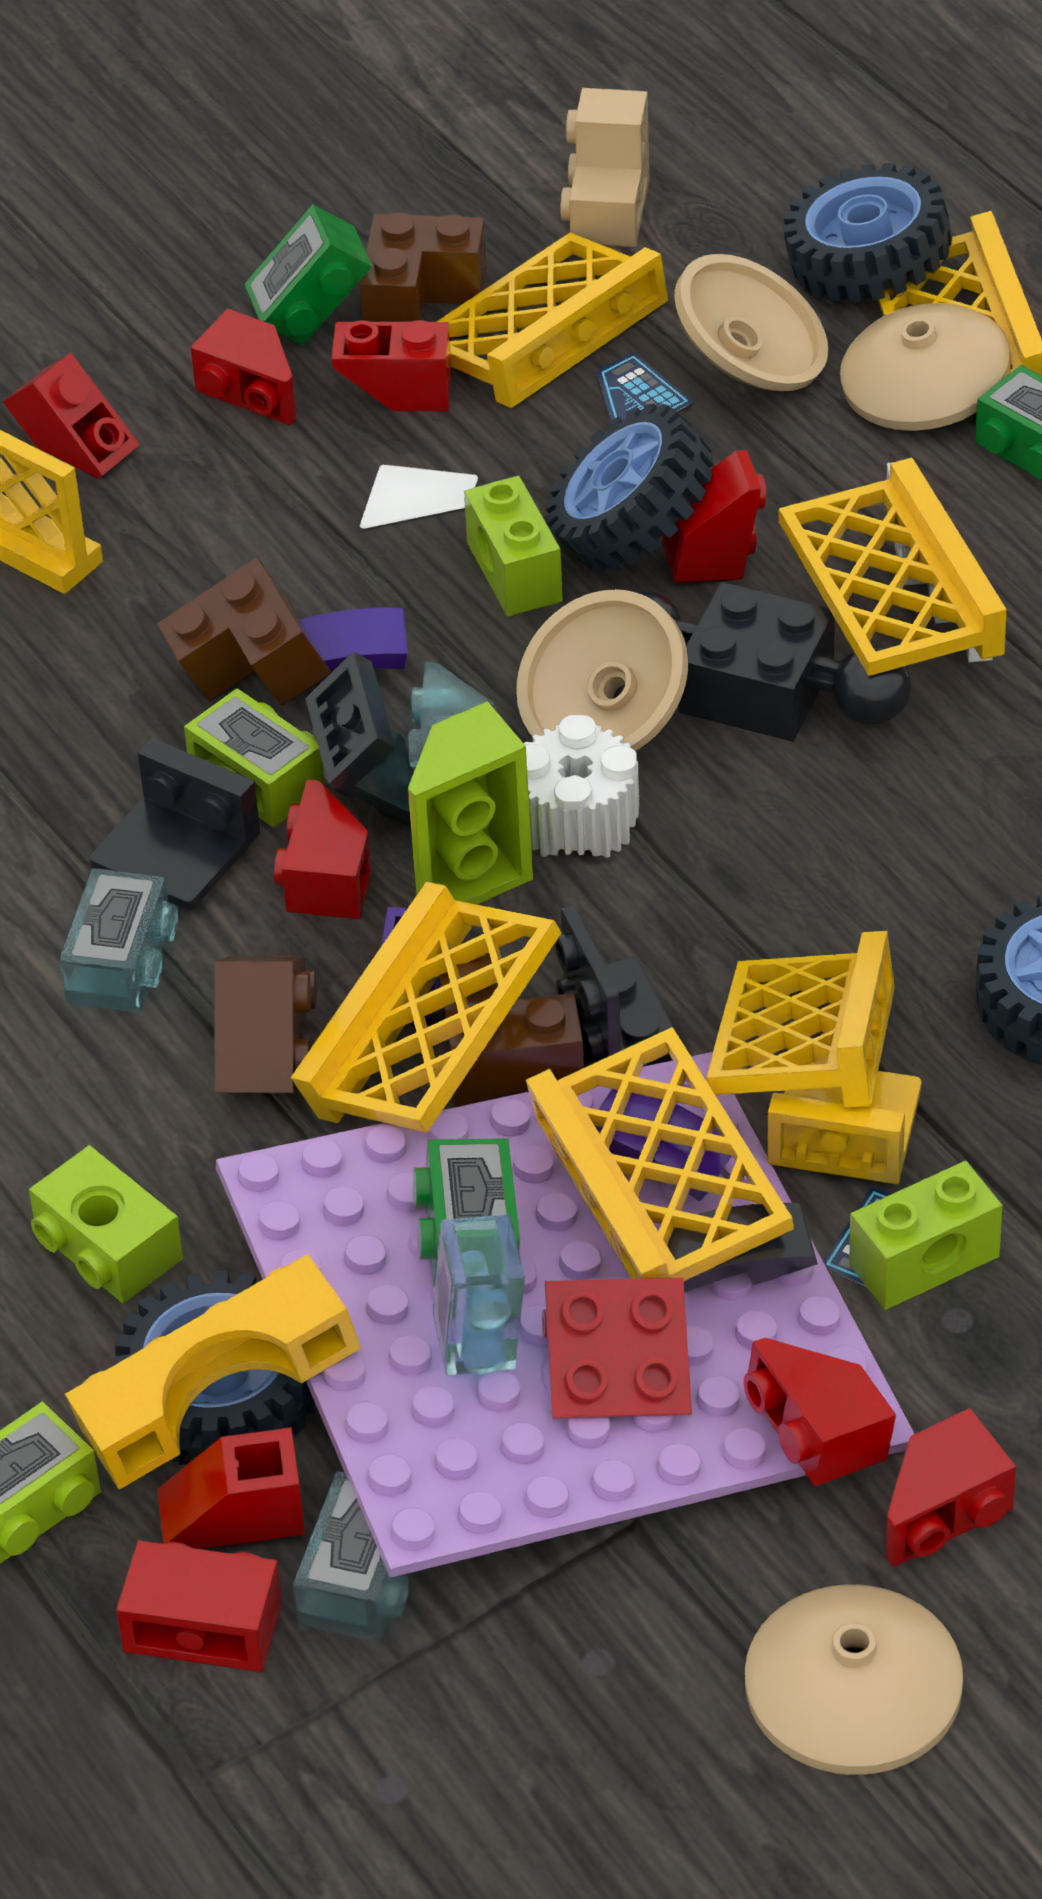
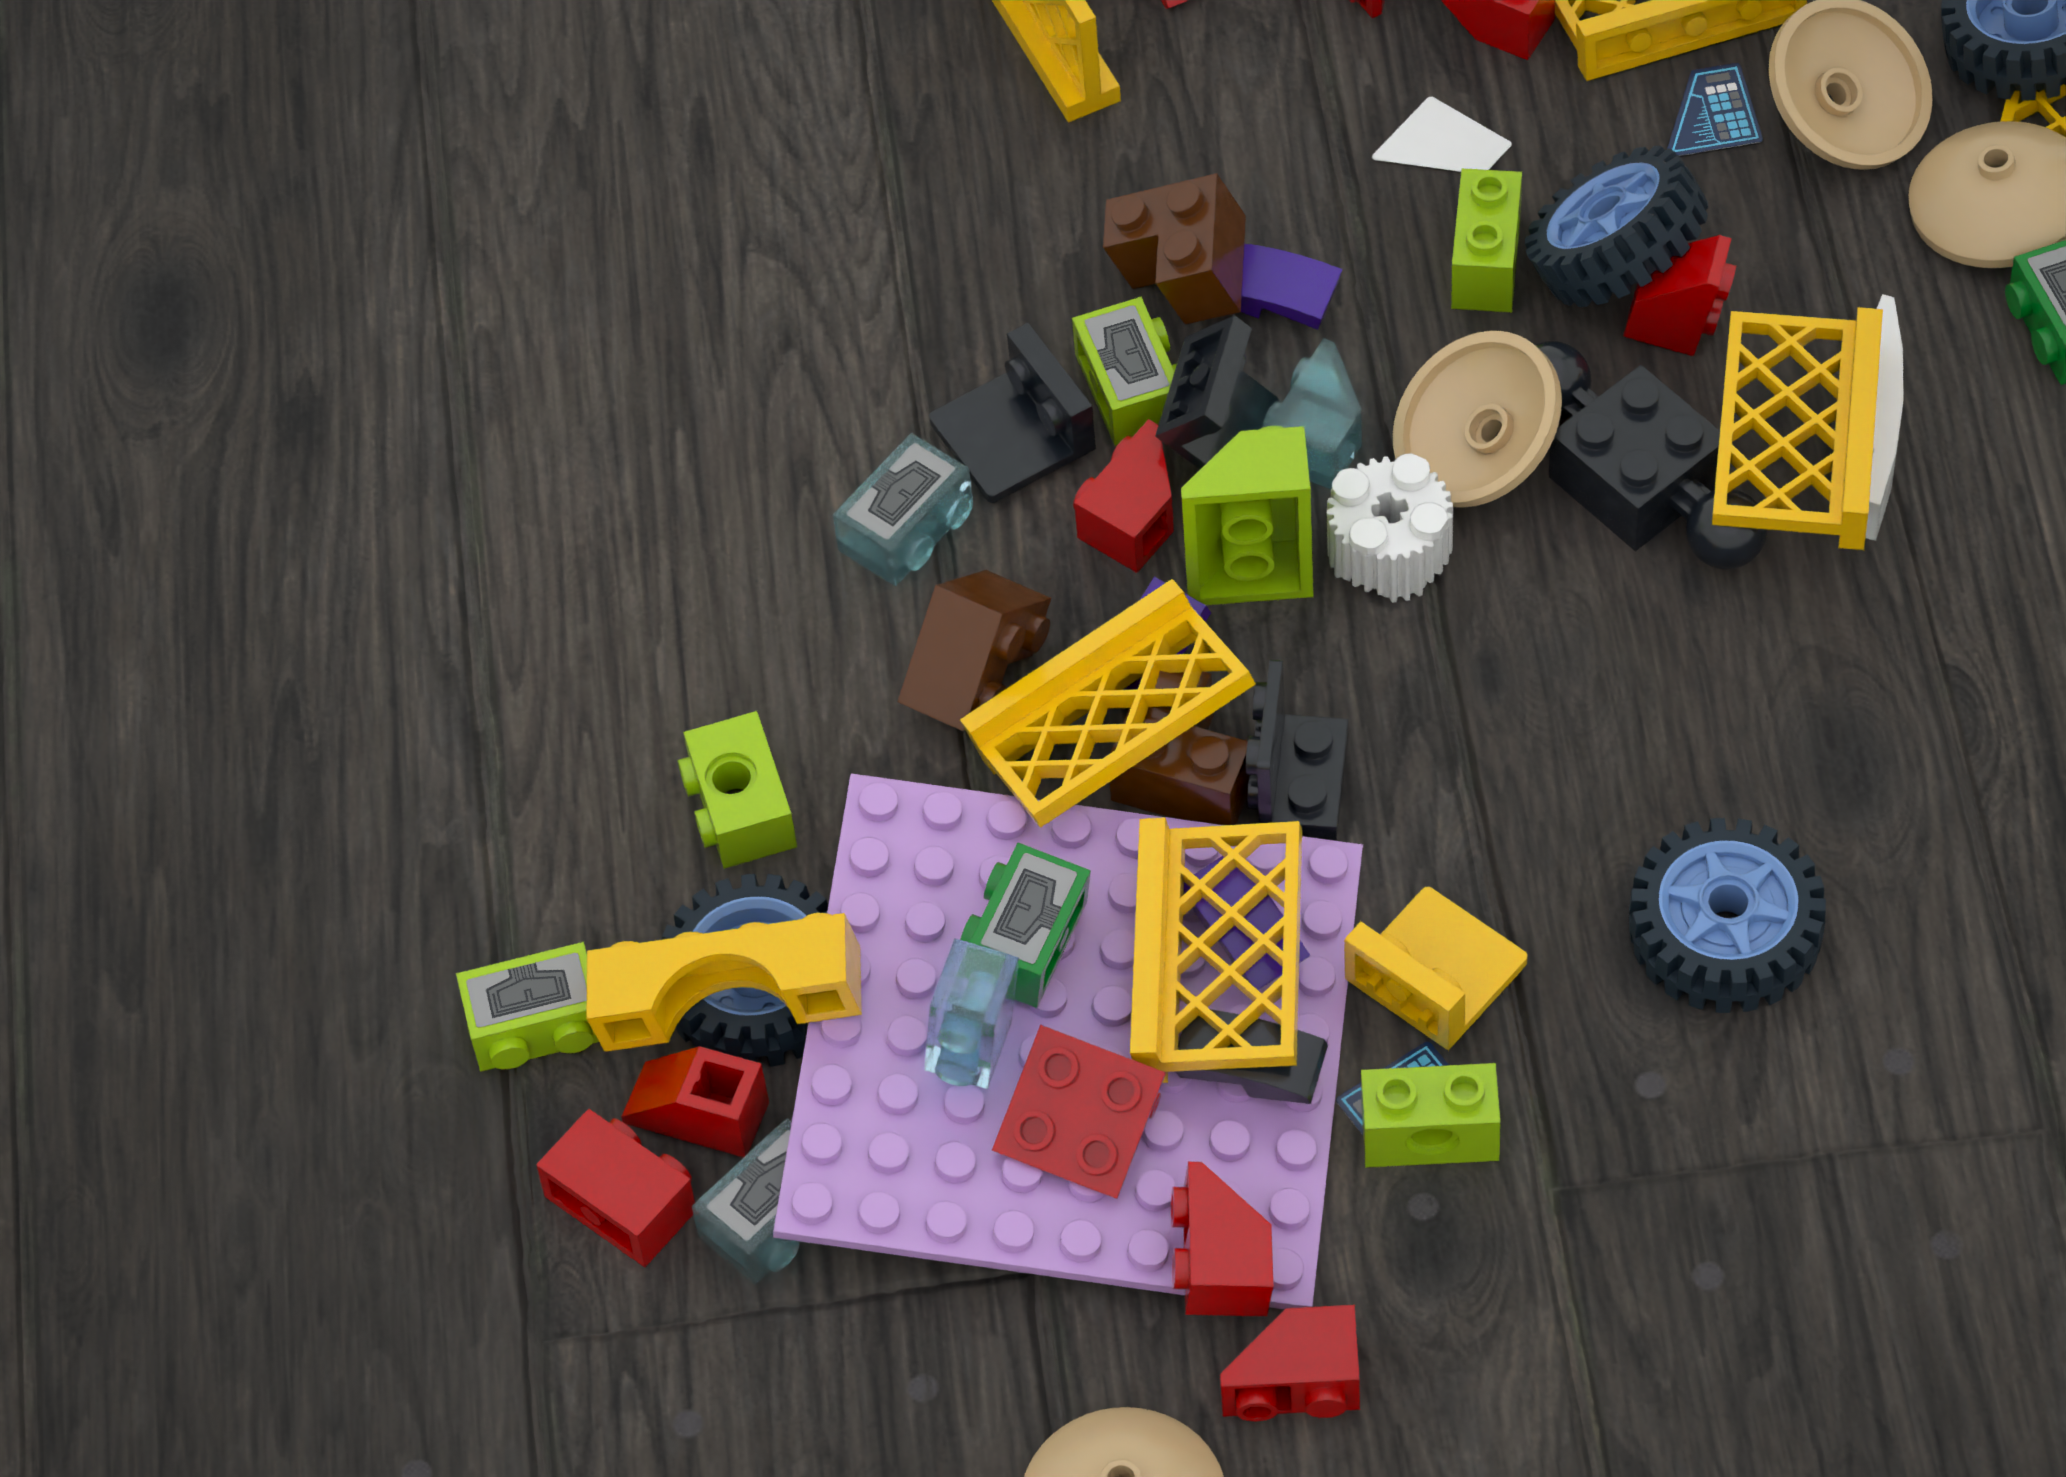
camera: 30 degrees right, 10 degrees up
yellow fence [706,931,895,1108] -> none

